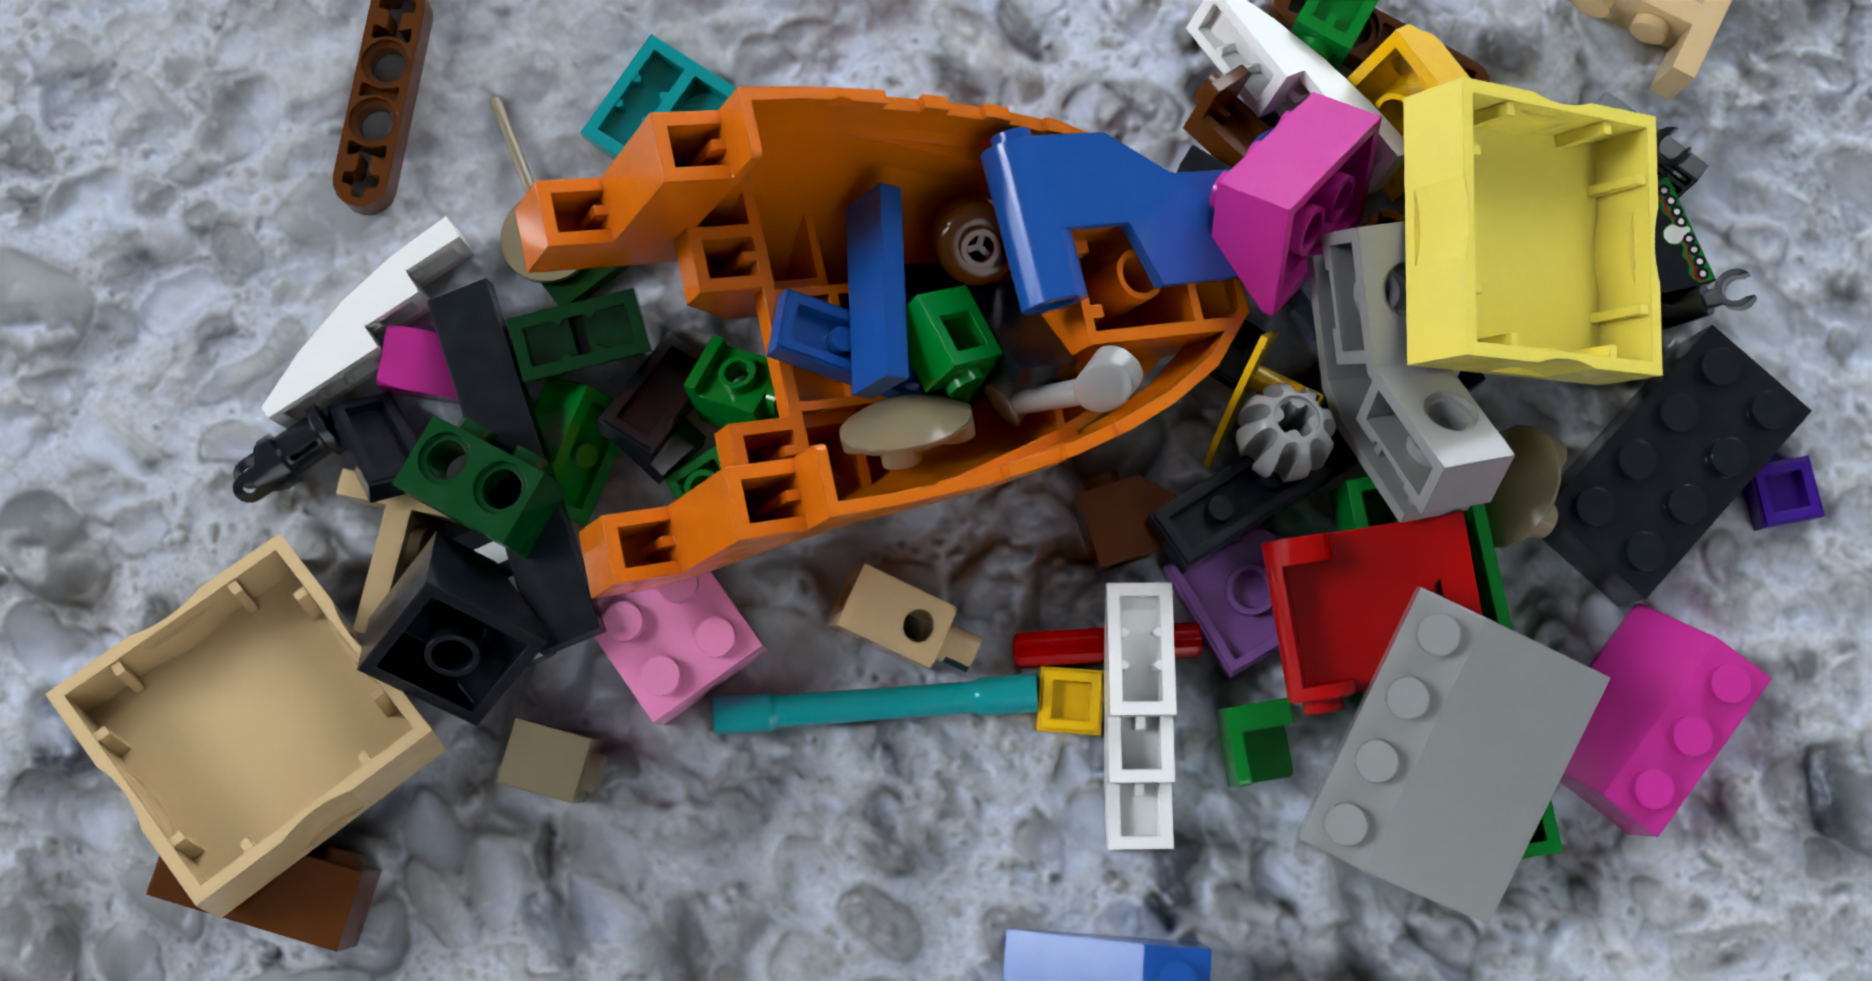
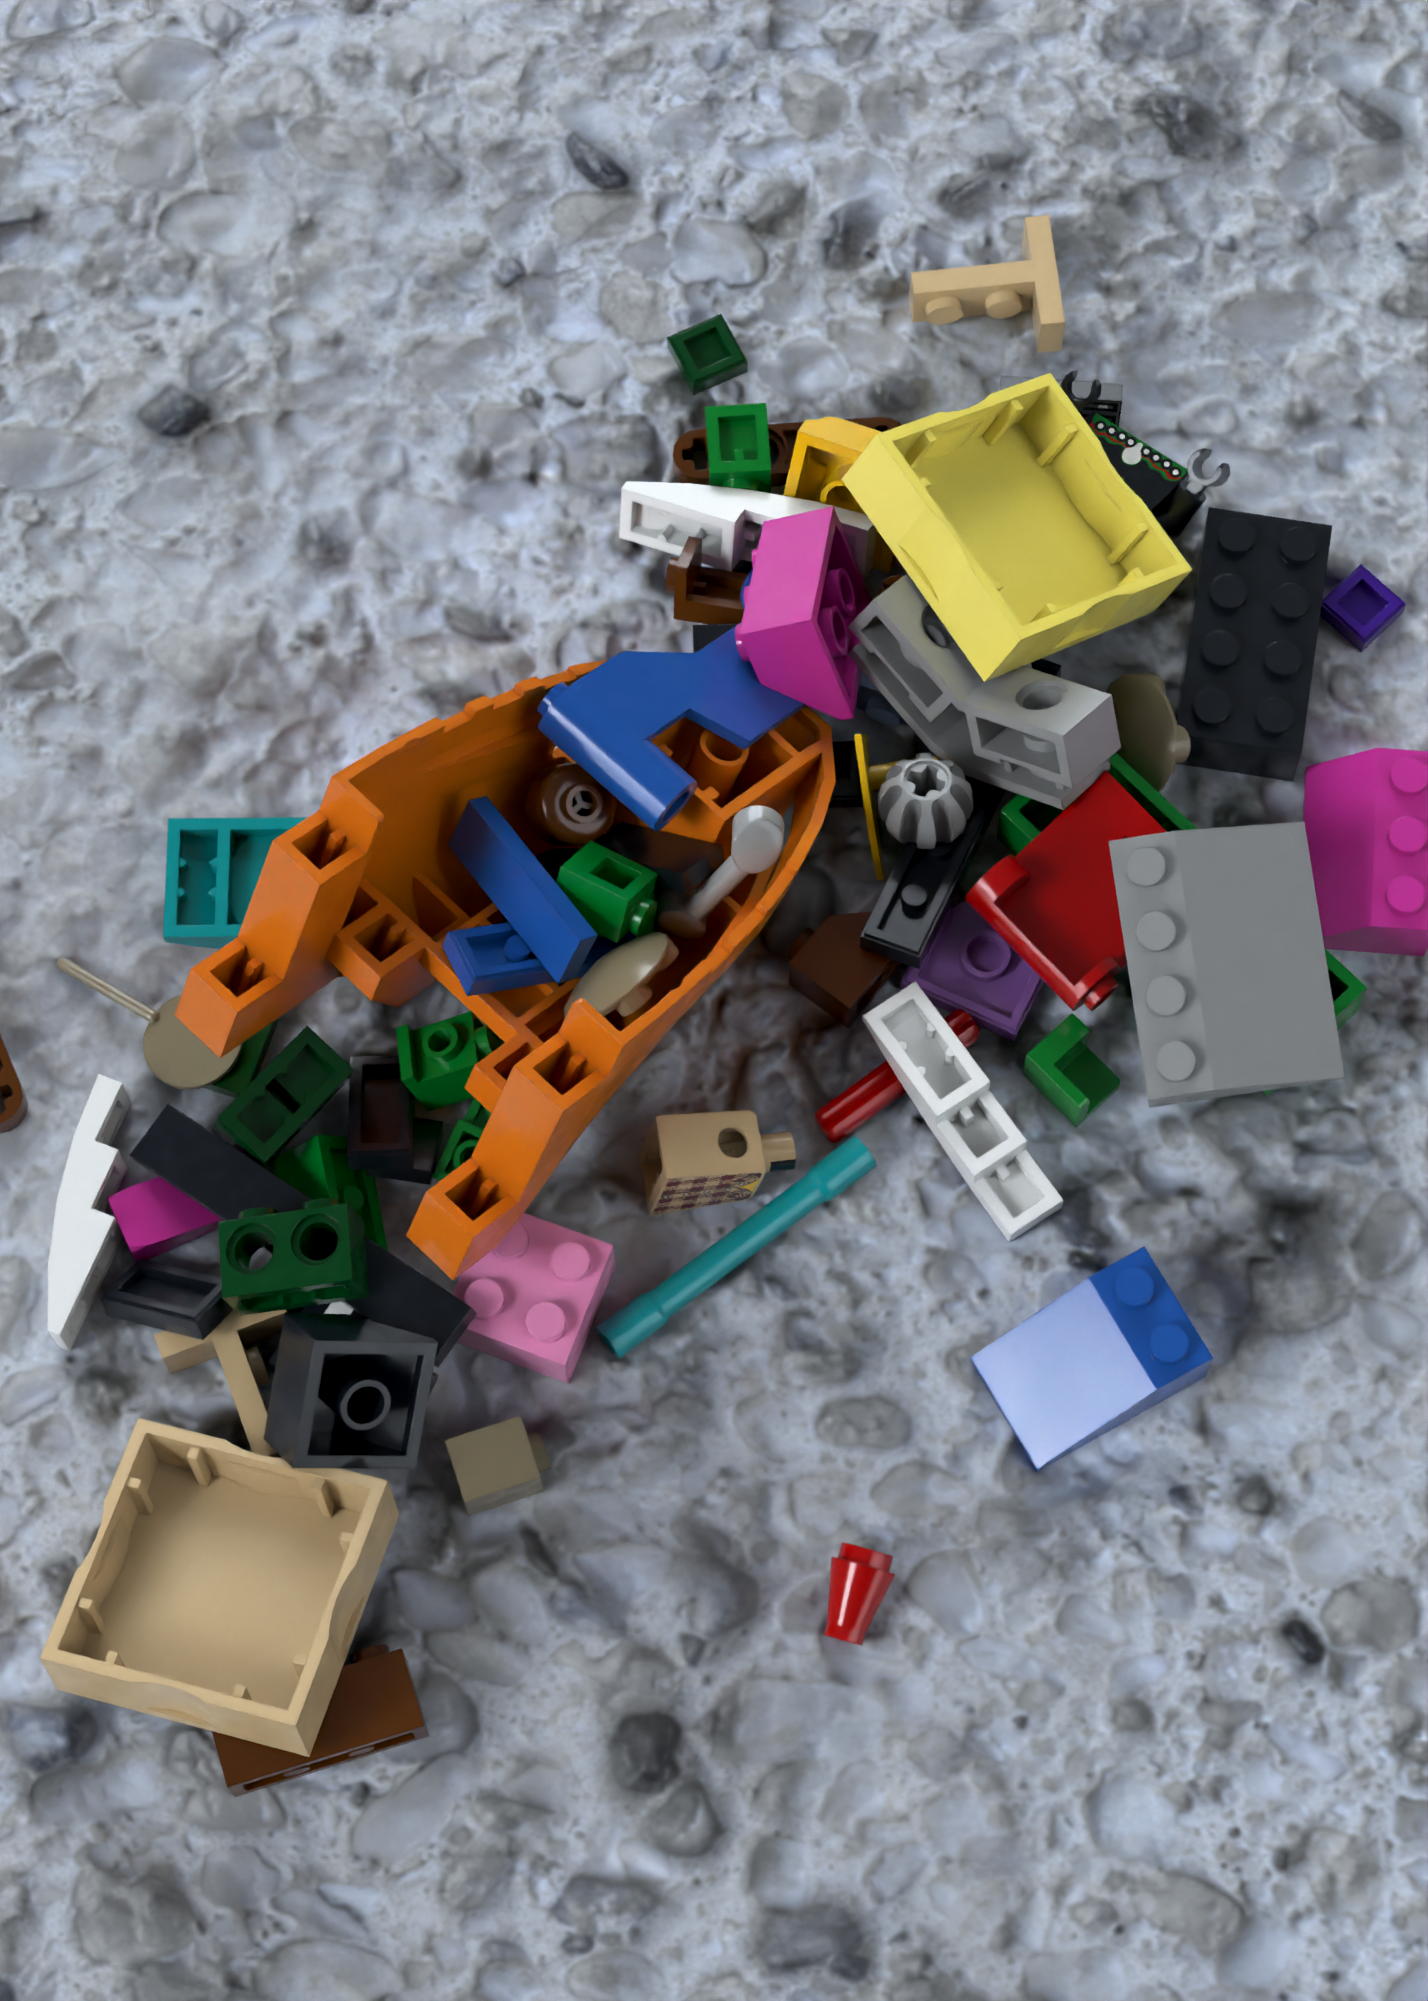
camera: 30 degrees left, 10 degrees down
black piece [233,403,344,503] -> none
yellow tile [1036,666,1104,736] -> none

